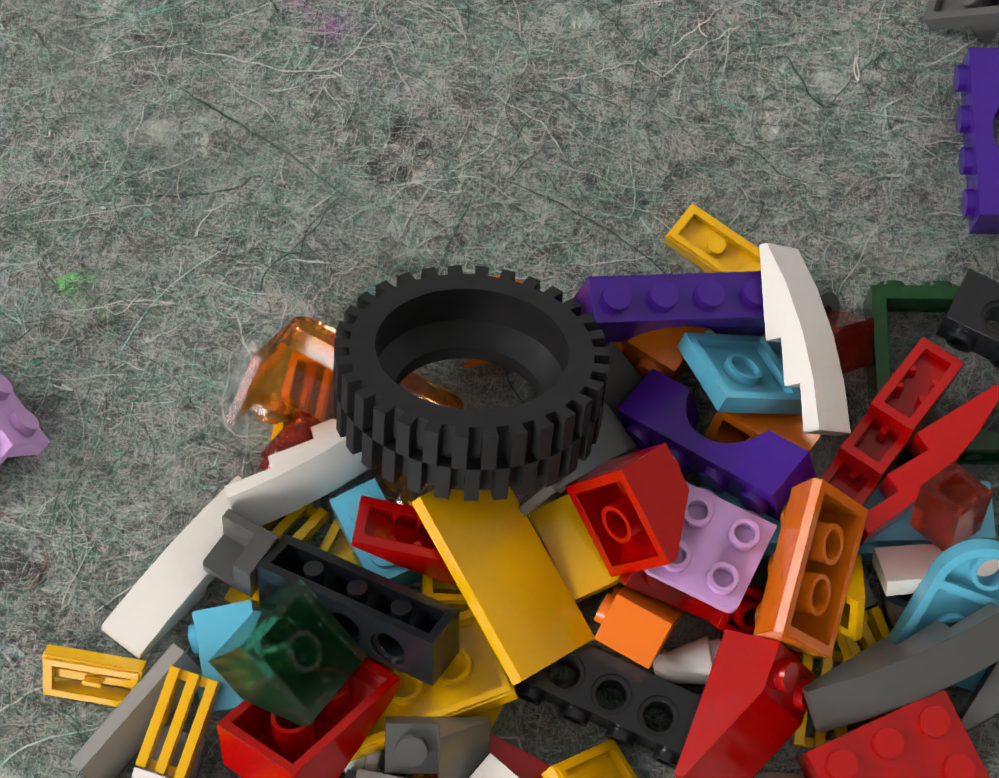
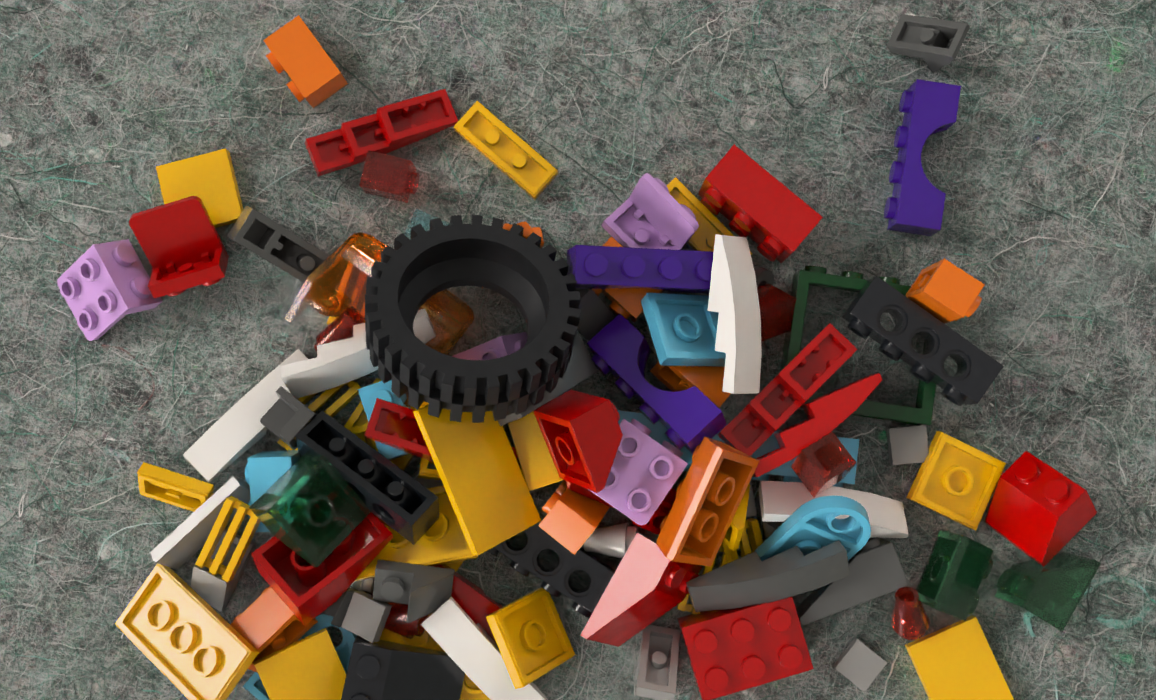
camera: 15 degrees right, 15 degrees up
none -> red bracket [129,196,229,299]
none -> yellow tile [156,148,244,228]
none -> dark grey slope [227,205,346,297]
none -> orange brick [263,15,348,108]
none -> red slope [305,89,458,177]
none -> clear red brick [359,150,419,203]
none -> yellow tile [453,101,559,200]
none -> lavender bracket [601,173,699,250]
none -> red brick [698,144,823,263]

